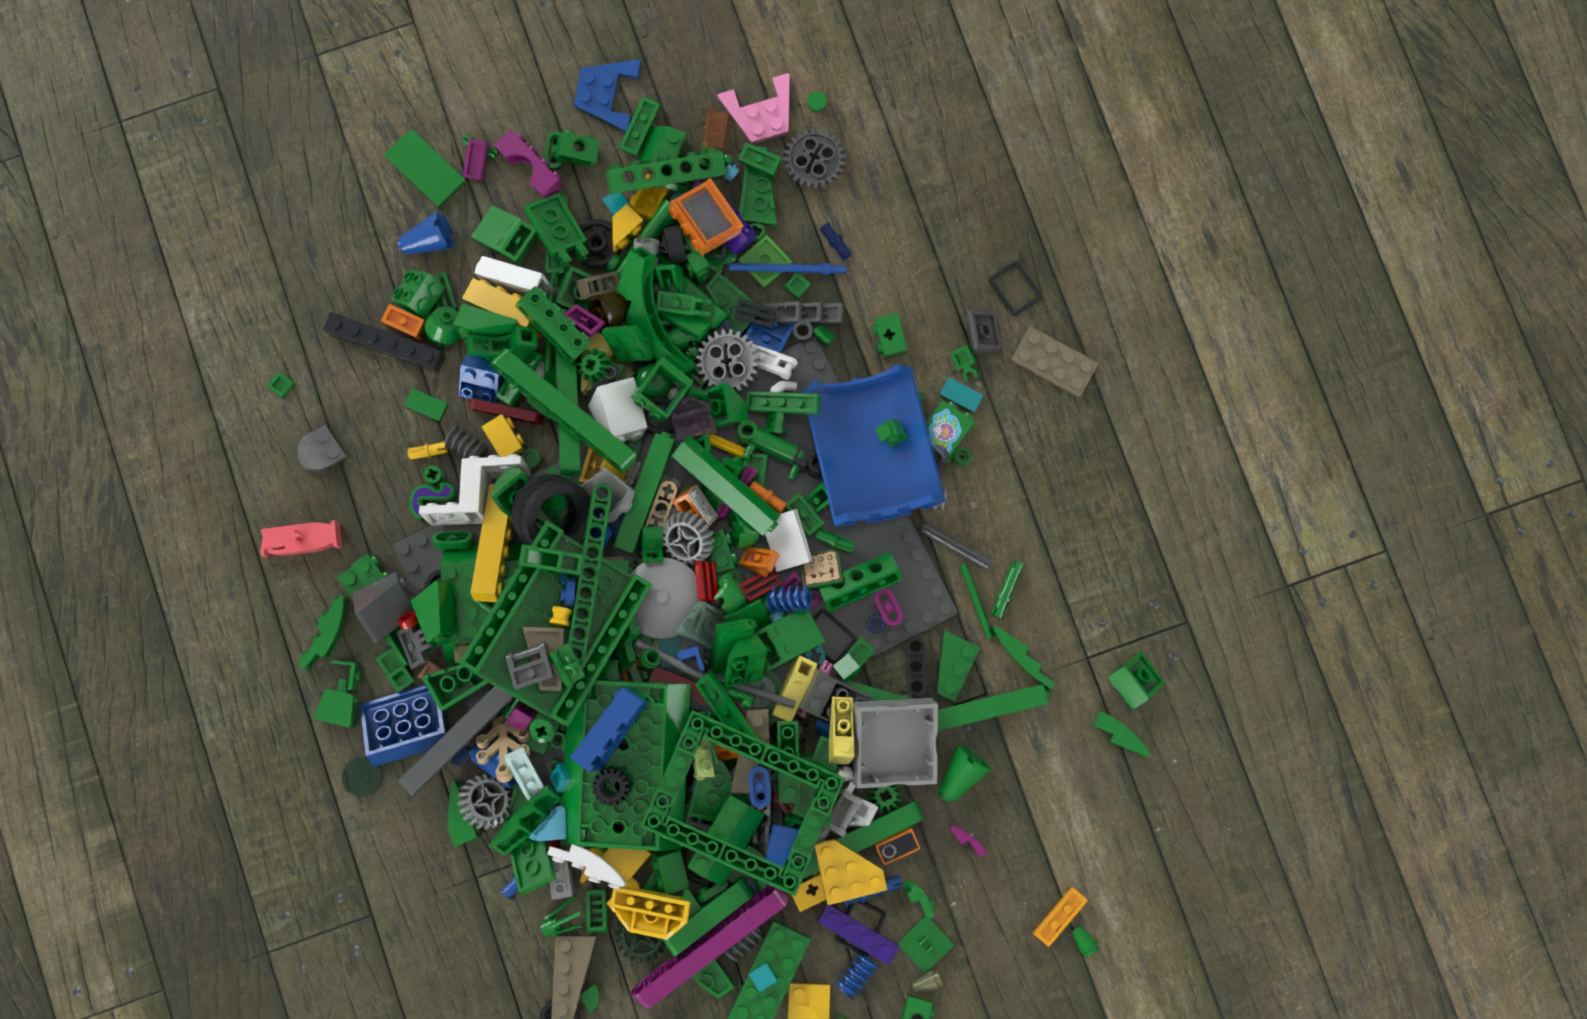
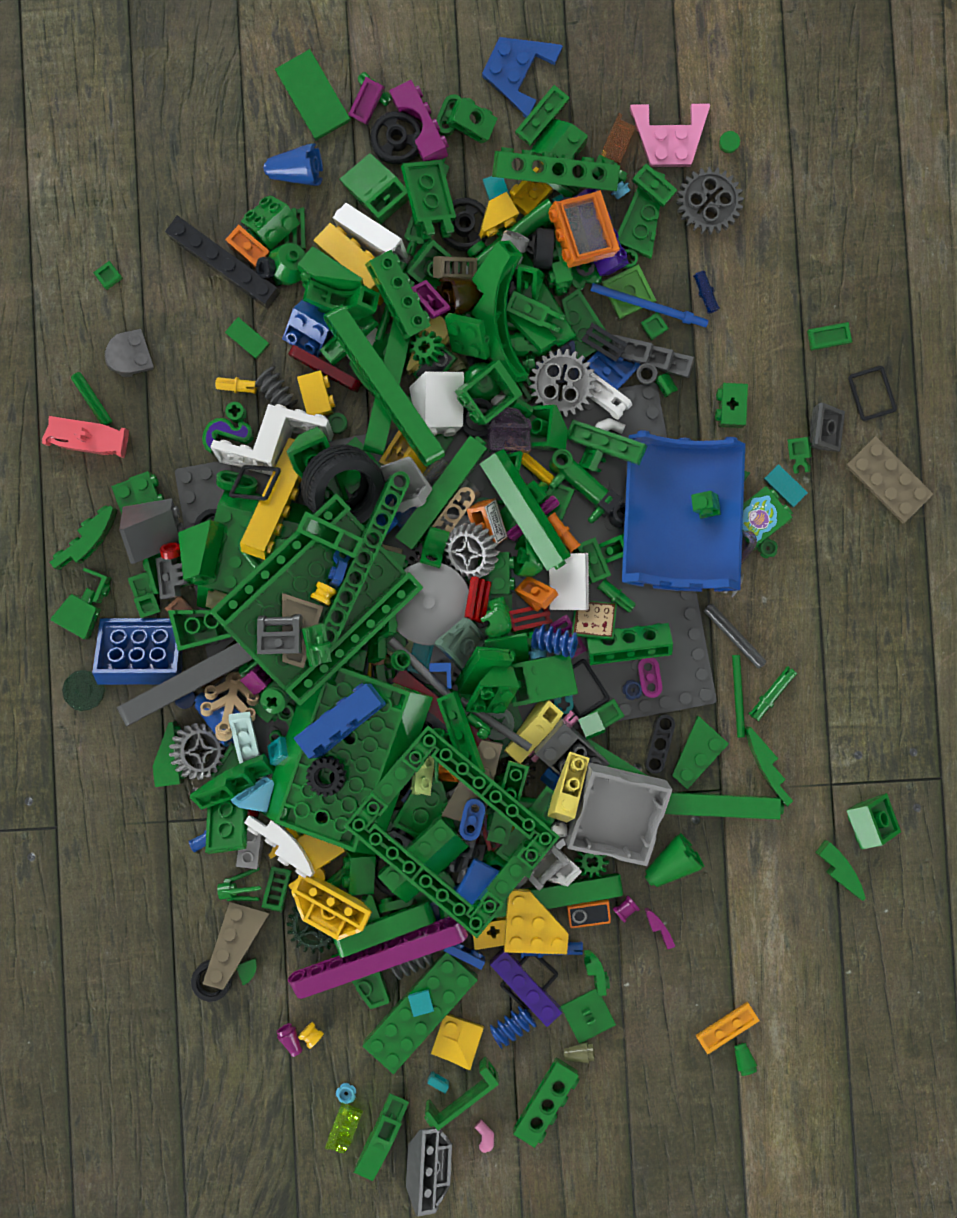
camera: 10 degrees right, 5 degrees up
none -> green axle [71,372,112,426]
none -> black piece [229,465,281,501]
none -> black tile [256,257,276,278]
none -> black wheel [370,111,422,165]
none -> blue plate [444,943,485,970]
none -> magenta bush [612,895,640,923]
none -> green tile [807,322,852,351]

